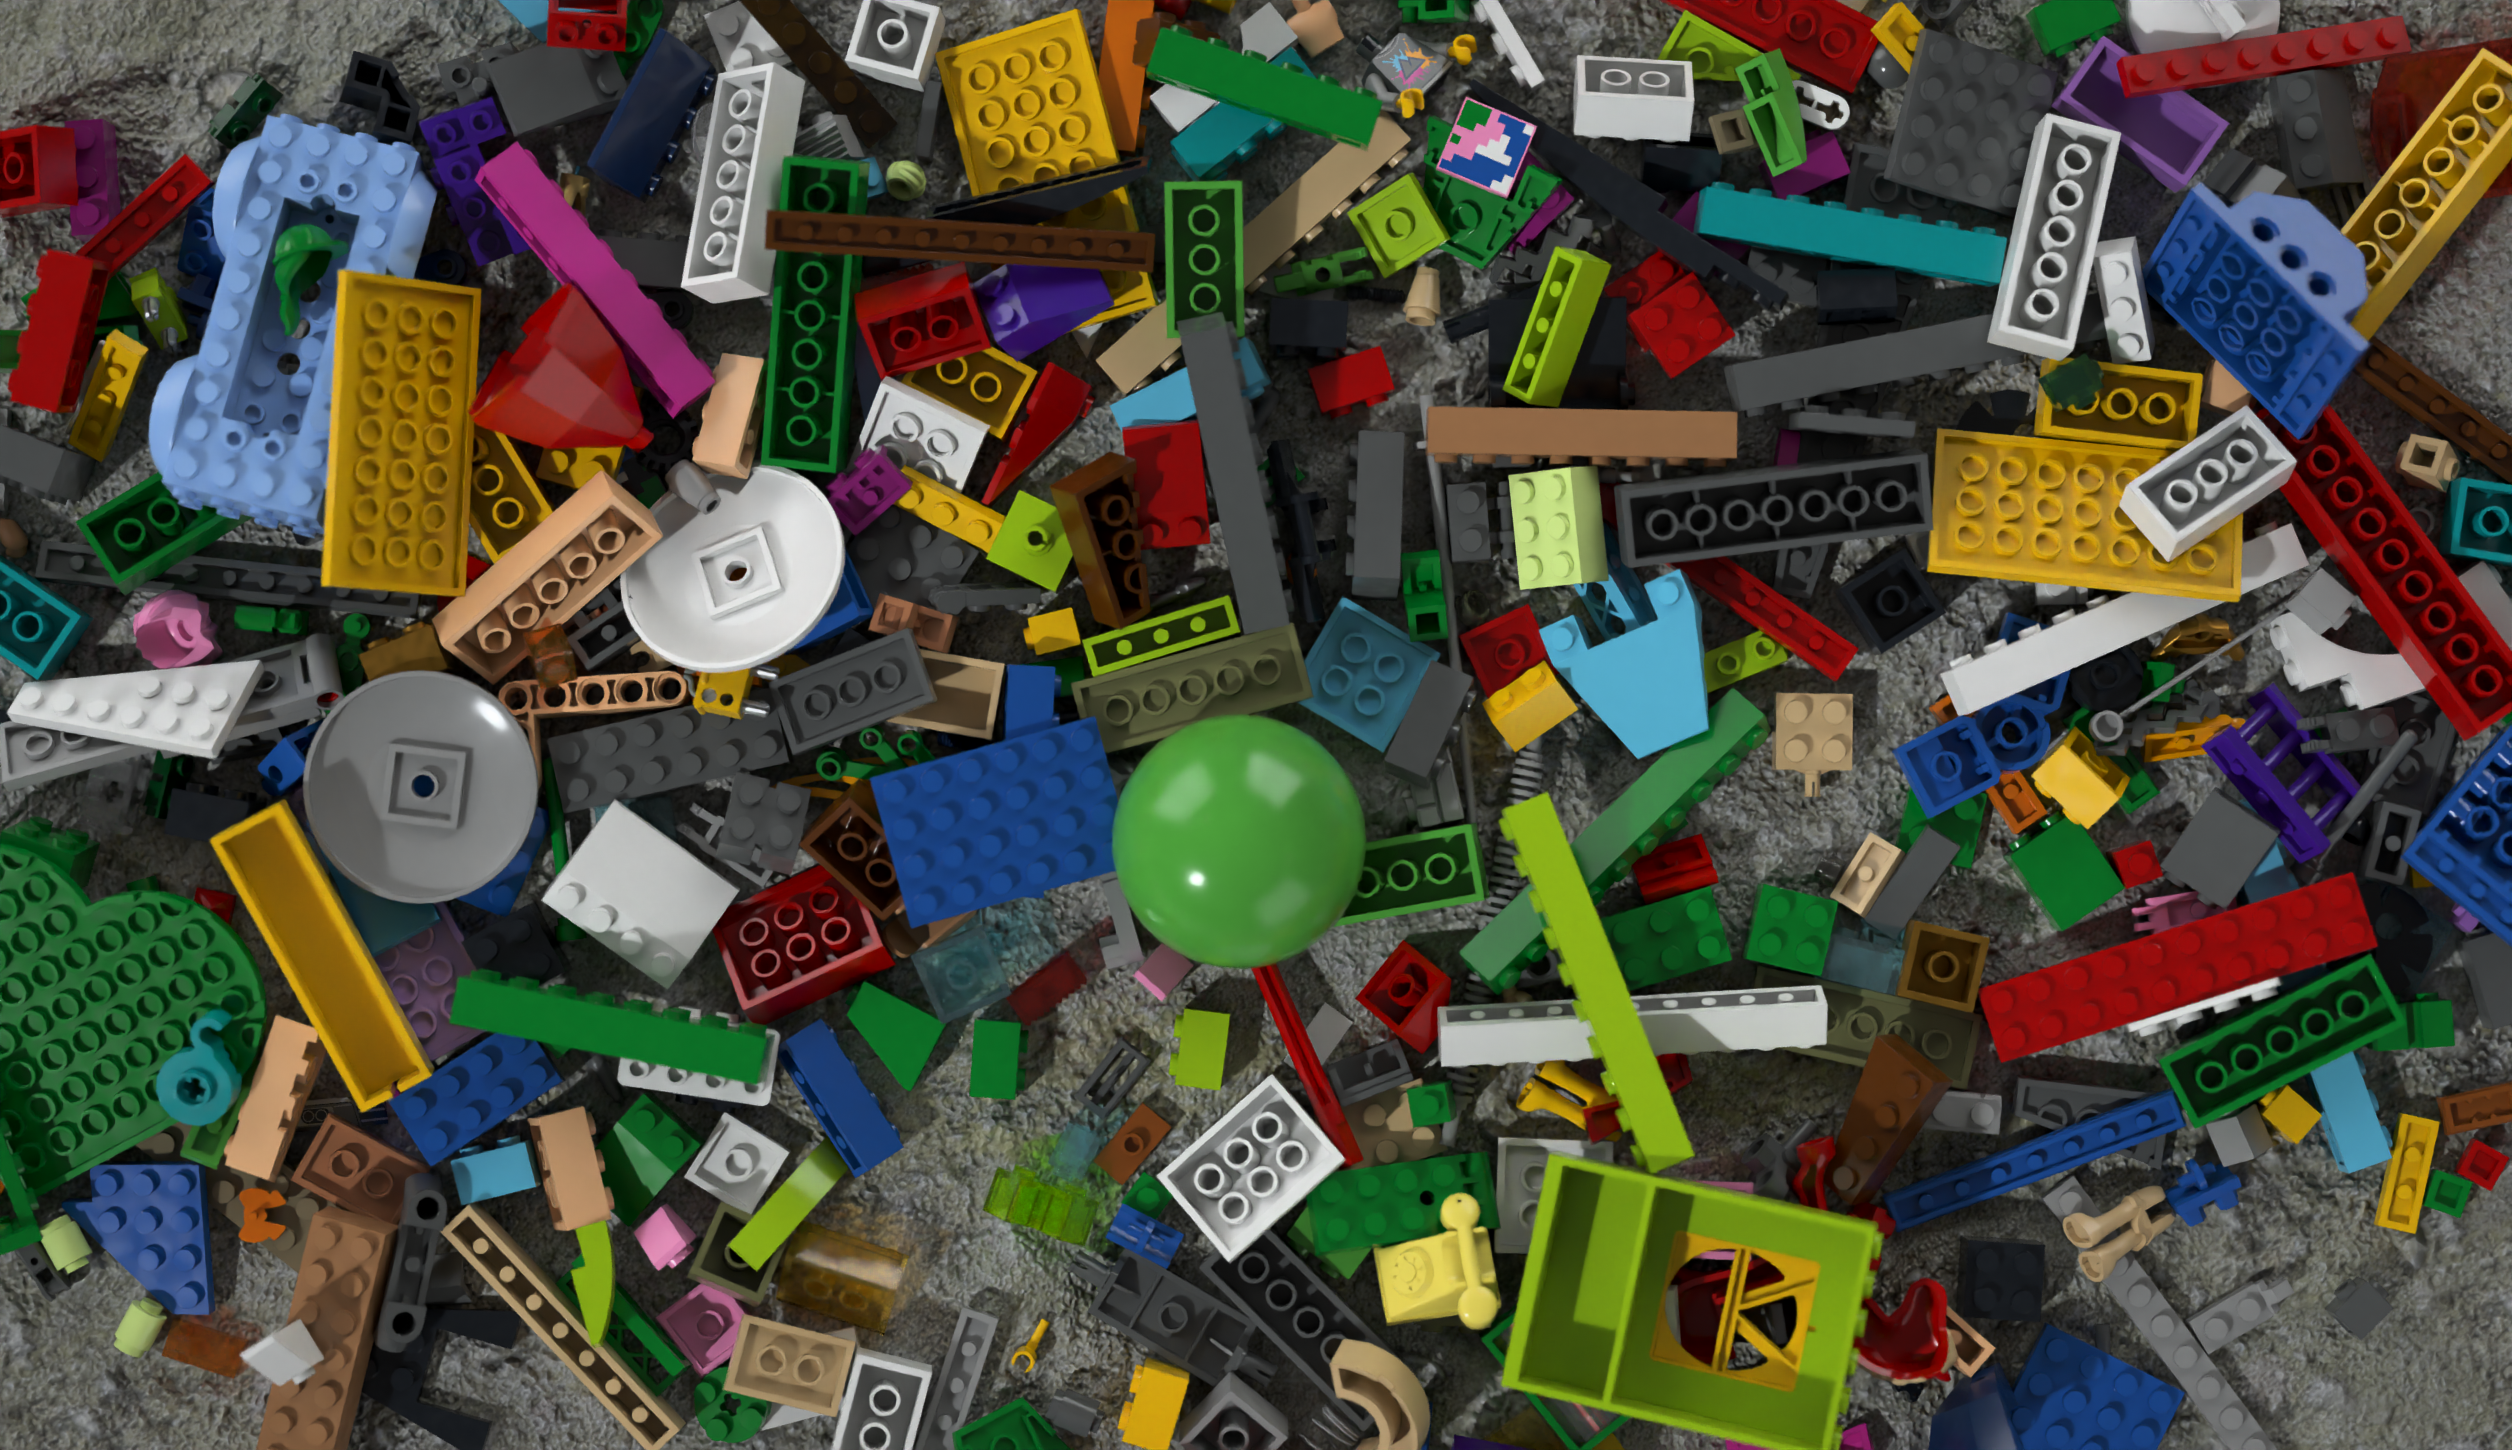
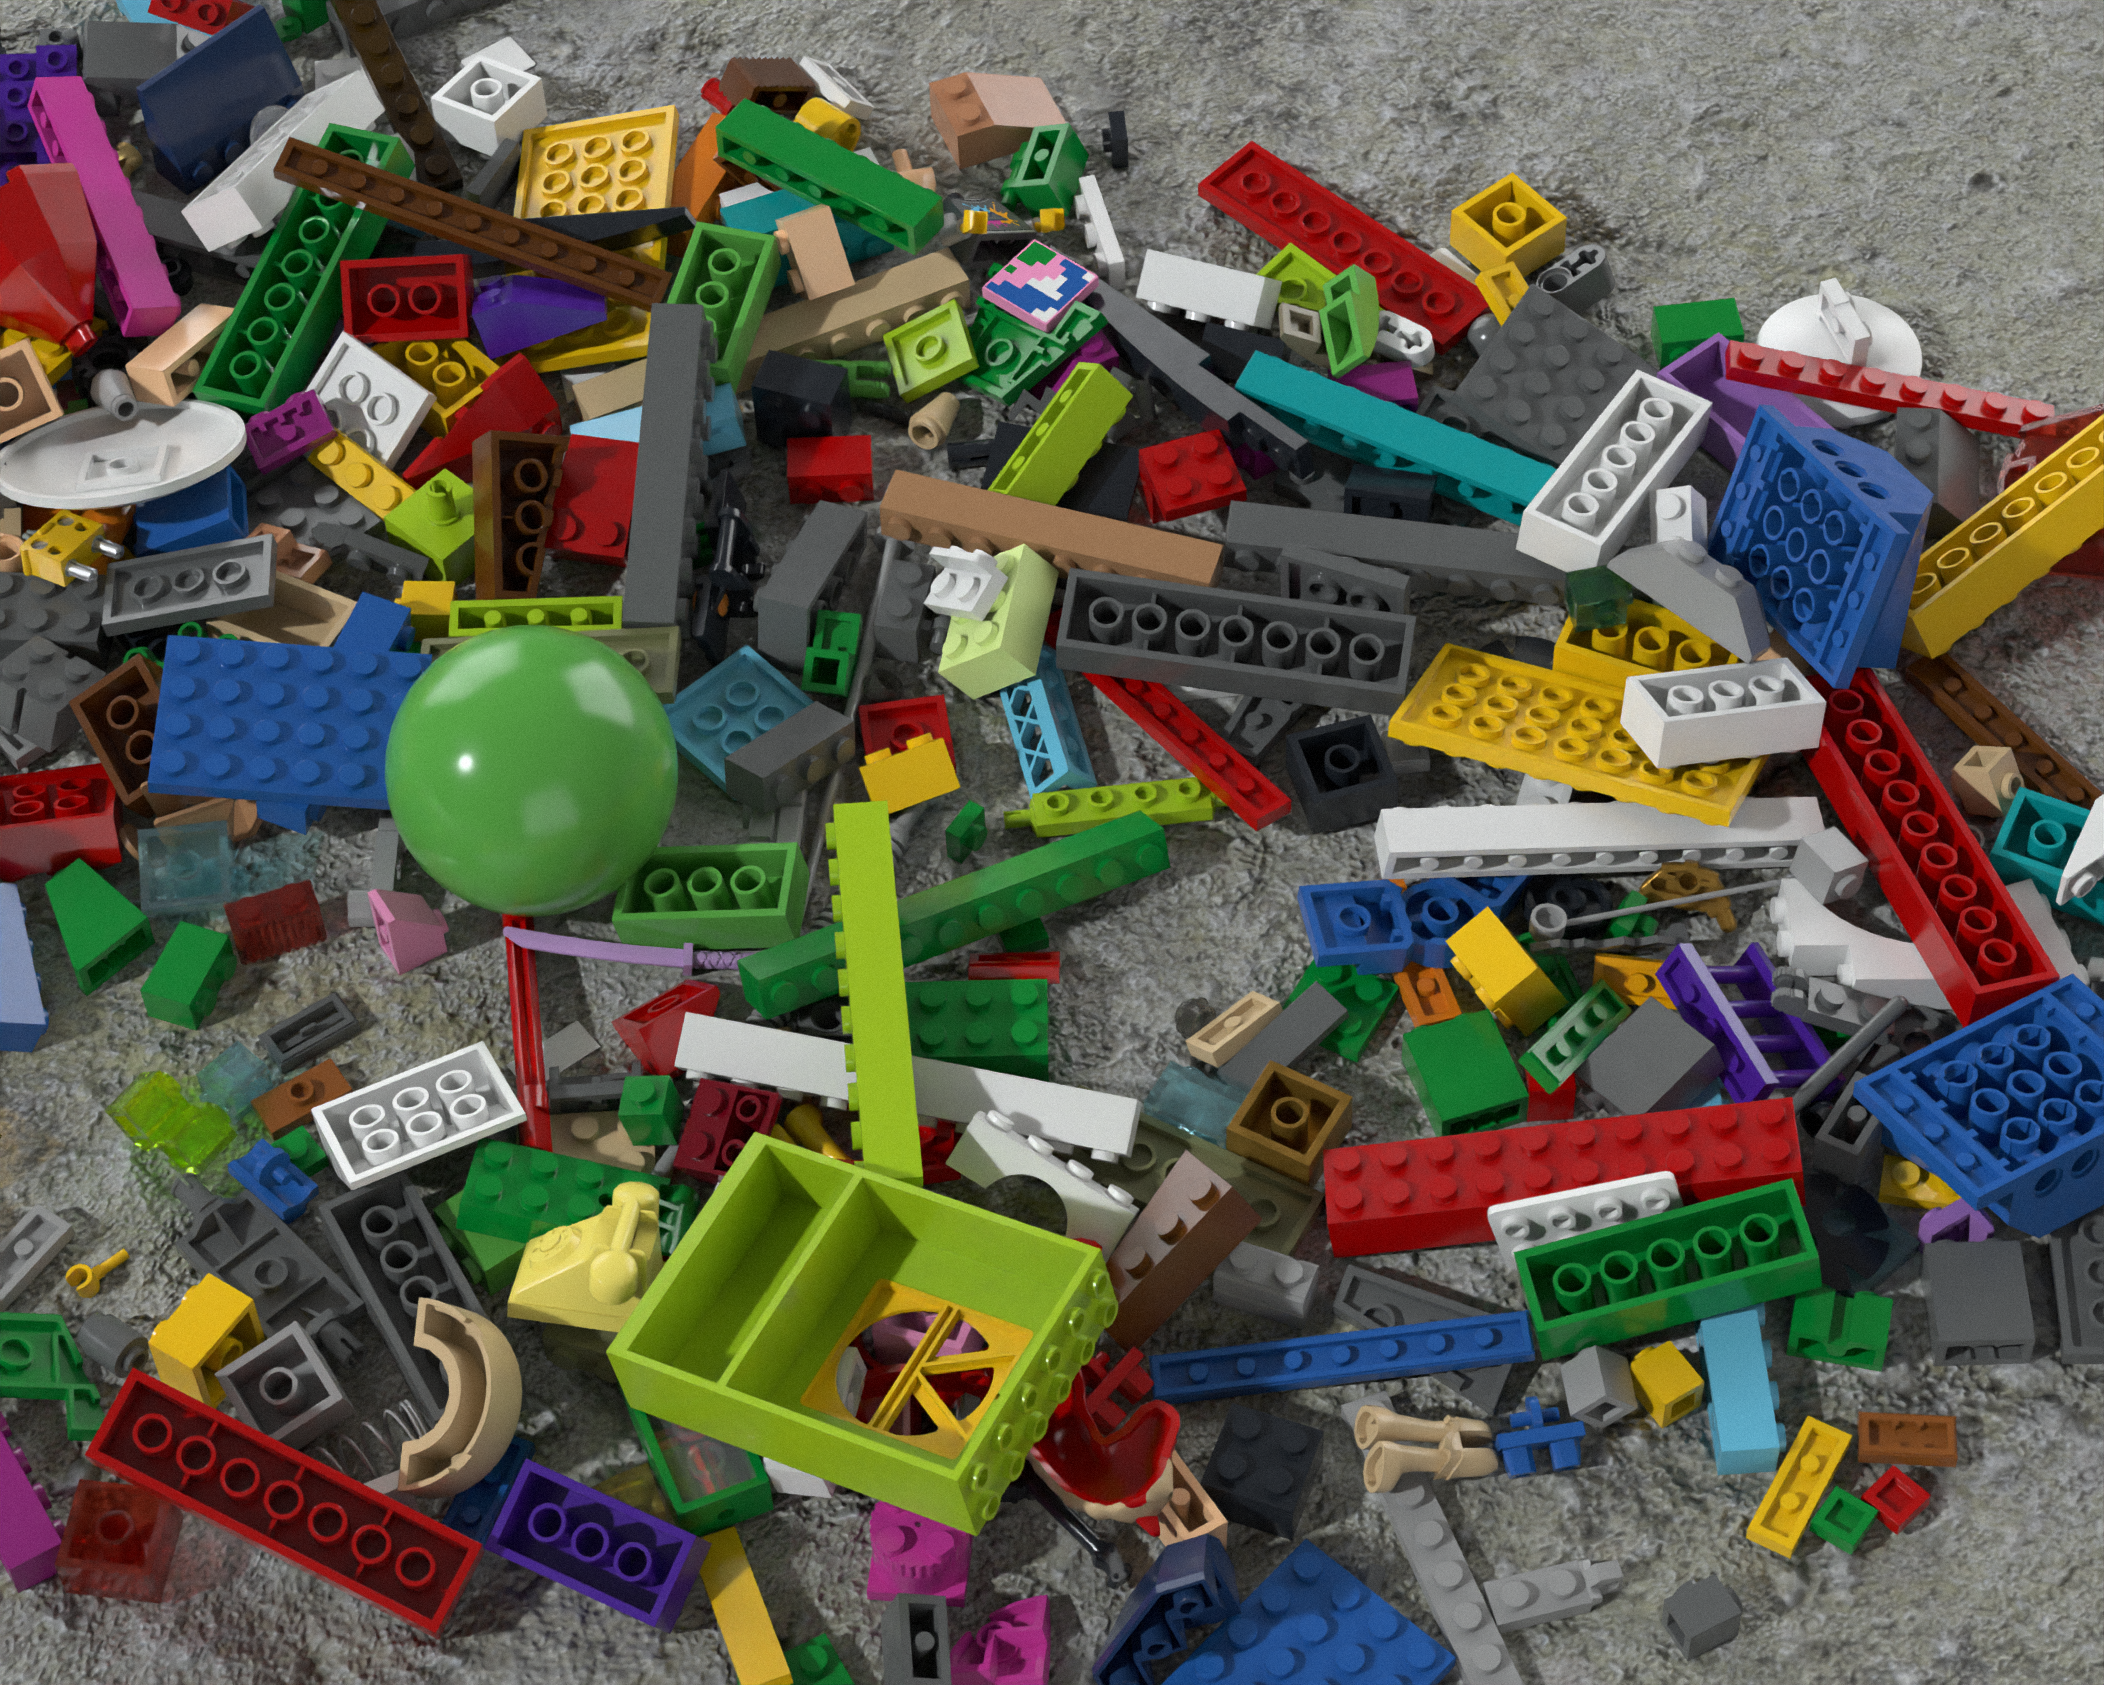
camera: 20 degrees right, 35 degrees down
lime brick [1168,1007,1231,1091] -> none
medium azure wedge [1539,569,1710,759] -> none
green brick [1741,883,1839,976] -> none
tan plate [1772,693,1853,797] -> none
none -> lavender sword [503,926,755,976]
none -> dark red slope [673,1078,783,1185]
none -> light nougat brick [774,204,855,301]
none -> white bracket [923,545,1009,621]
none -> green plate [945,800,988,864]
none -> white arch [945,1110,1139,1263]
none -> green tile [1518,978,1632,1095]
none -> light grey wedge [1607,538,1771,664]

